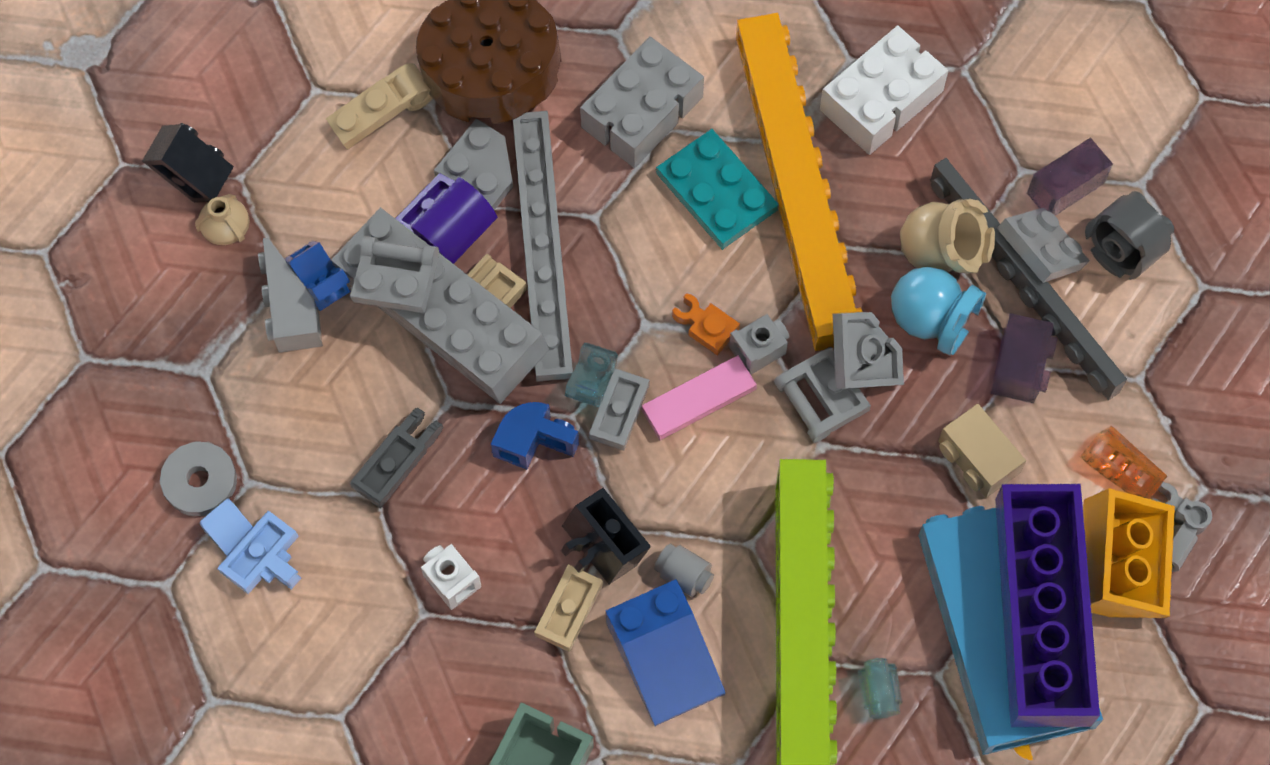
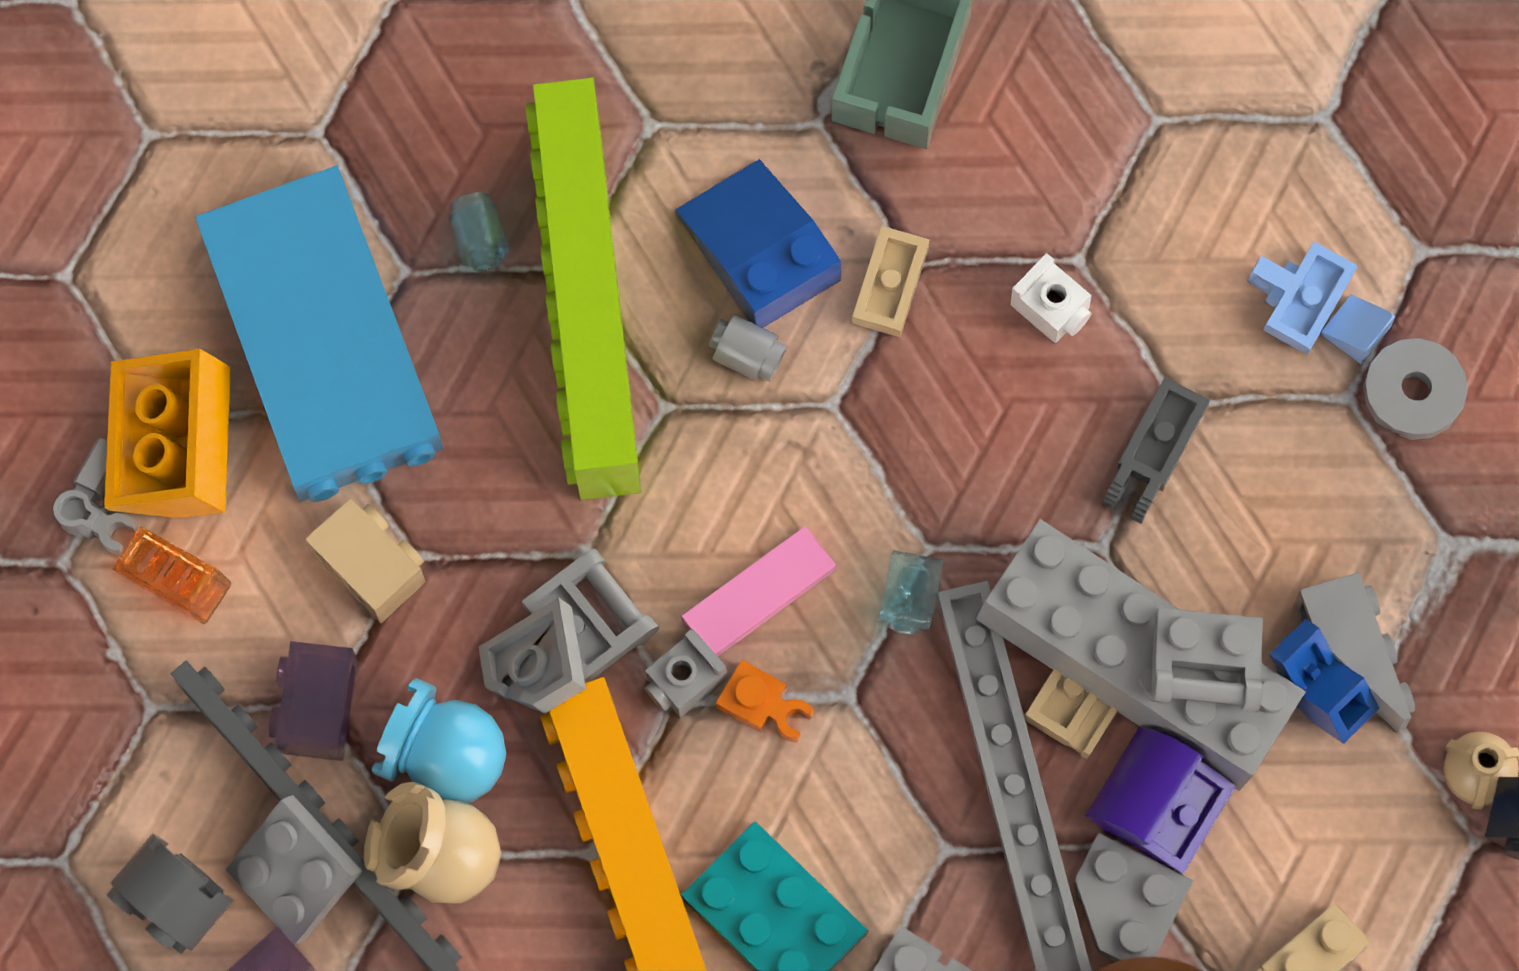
camera: 175 degrees right, 5 degrees up
blue brick [491,402,579,470] -> none
black brick [561,488,651,585] -> none
light grey plate [589,368,650,451] -> none
dark purple brick [995,484,1100,727] -> none

